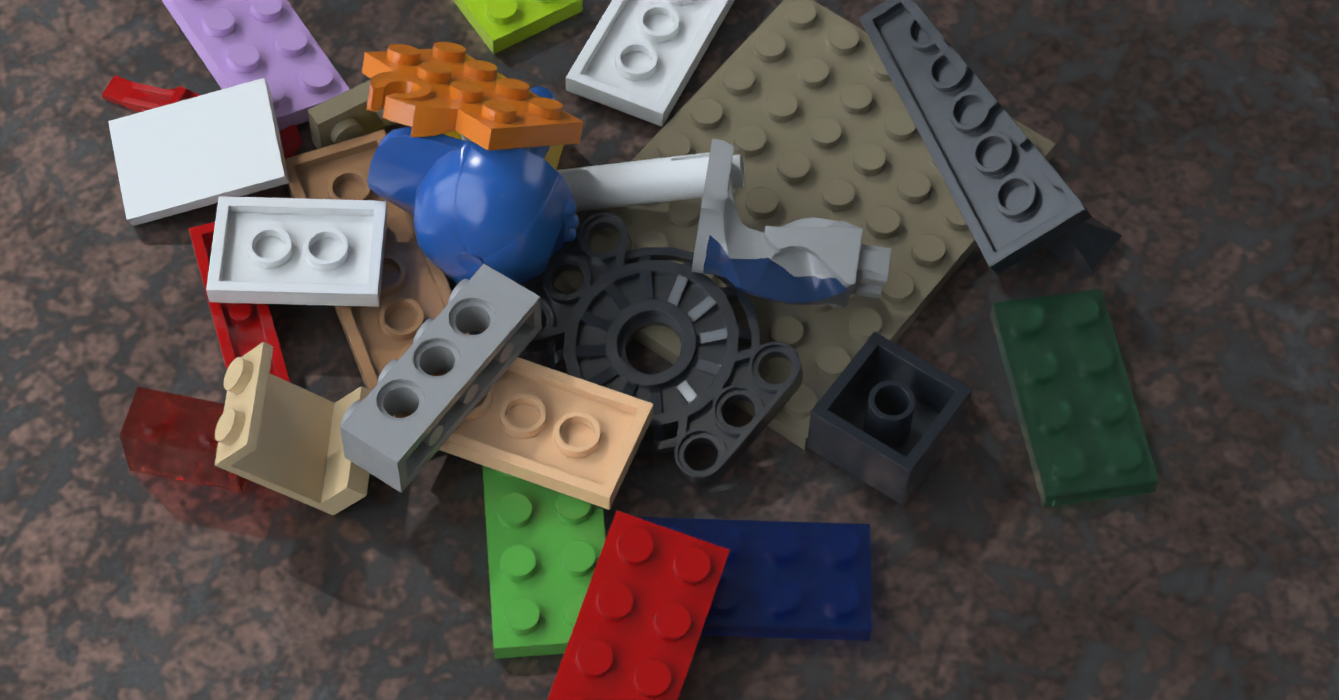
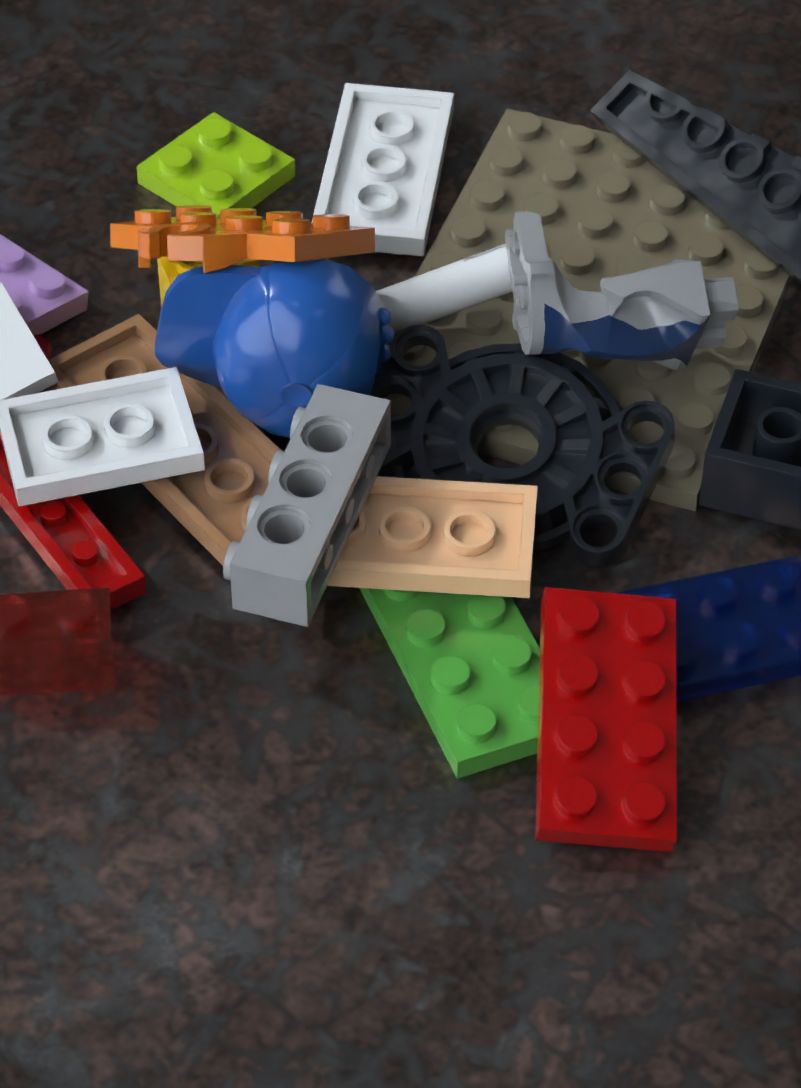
camera: 15 degrees left, 10 degrees down
tan panel [215,342,371,515] -> none
dark tan plate [307,79,397,149] -> none

